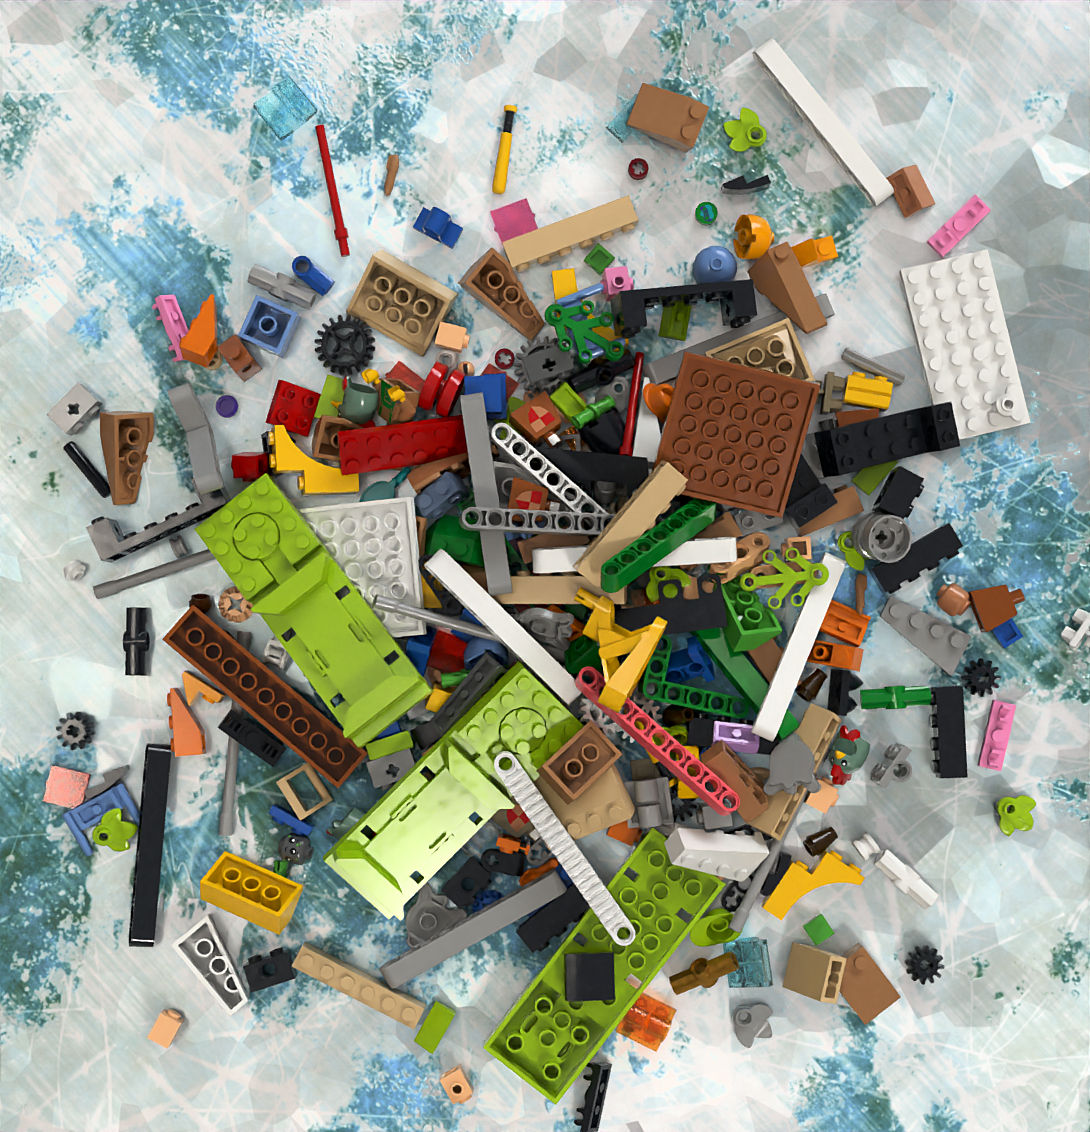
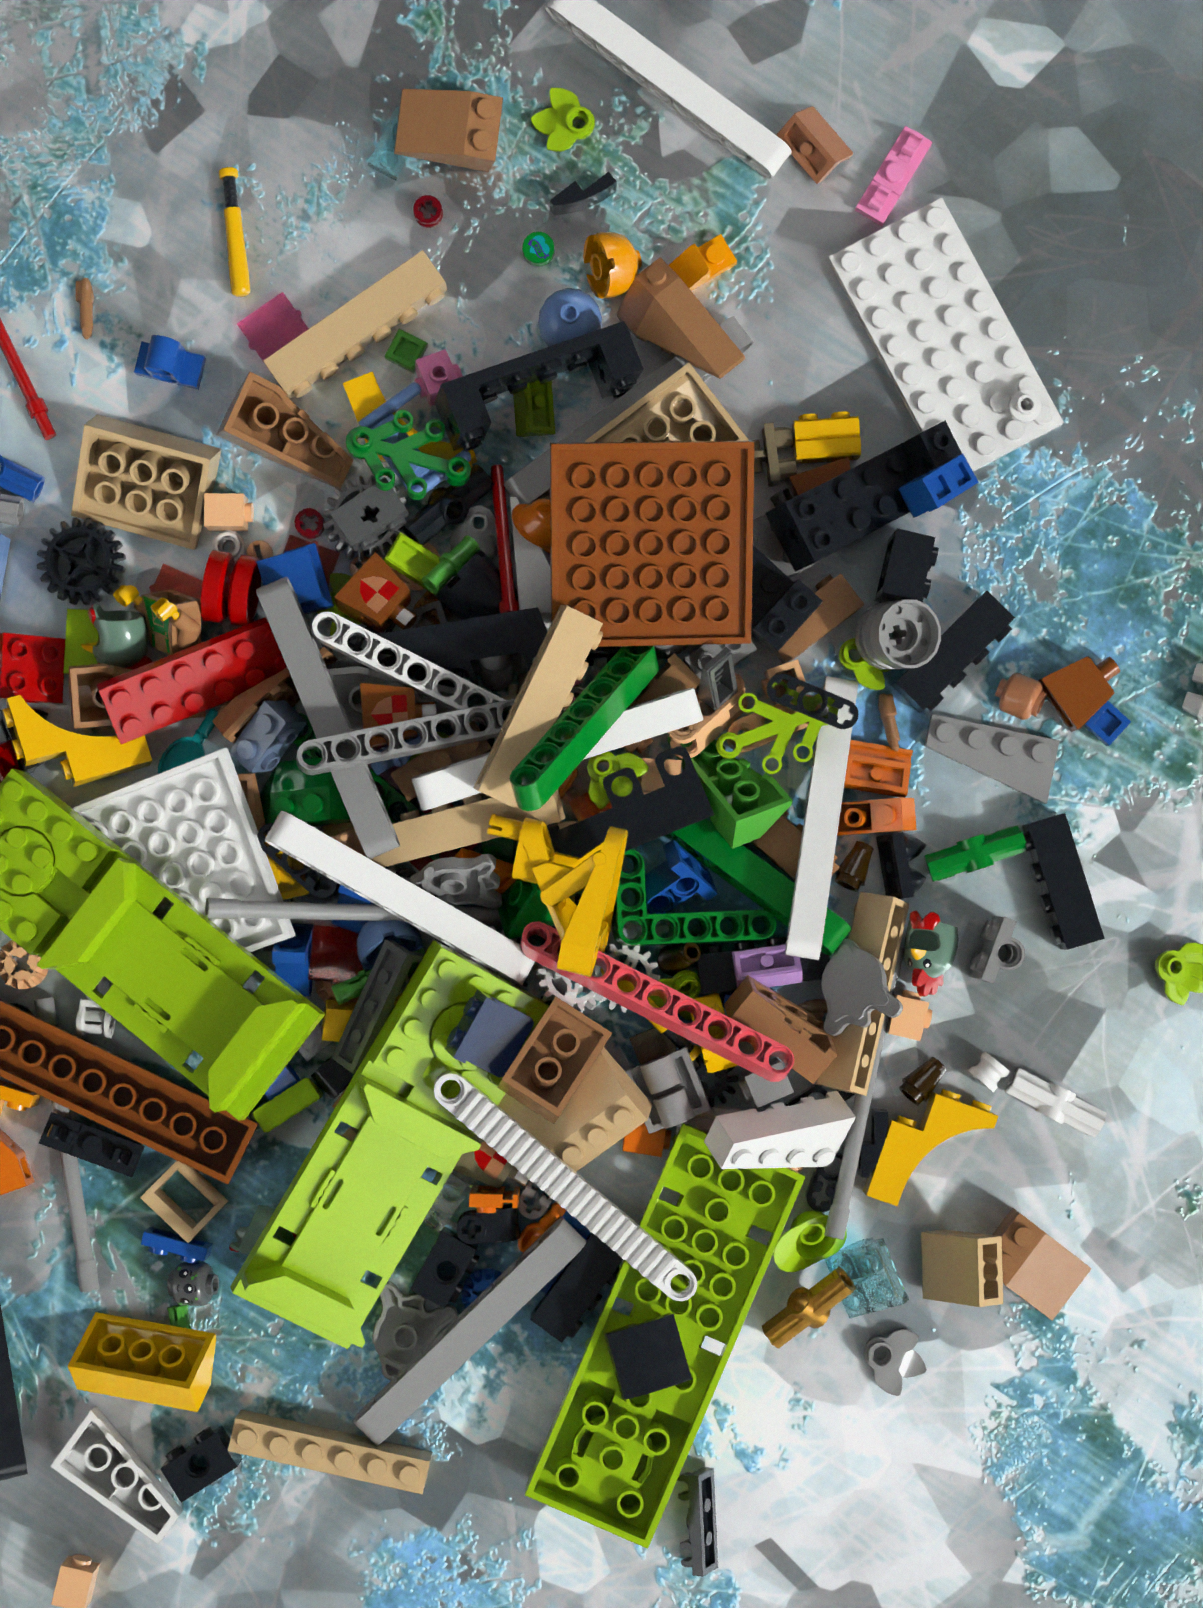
camera: 15 degrees left, 0 degrees up
light grey brick [366,748,416,791] -> none
lime slope [414,1001,456,1054] -> none
light nougat brick [440,1064,474,1104] -> none
clear orange plate [615,993,677,1052] -> none
bright green tile [802,913,834,946] -> none
light grey axle [841,348,905,386] -> none
lime tile [851,460,898,496] -> none
black gear [904,945,944,985] -> none
black gear [961,658,1001,697] -> none
bright pink plate [977,700,1016,771] -> none
none -> dark blue bracket [445,989,534,1077]
none -> dark grey slope [698,647,738,711]
none -> black beam [766,673,859,729]
none -> blue tile [898,453,979,518]

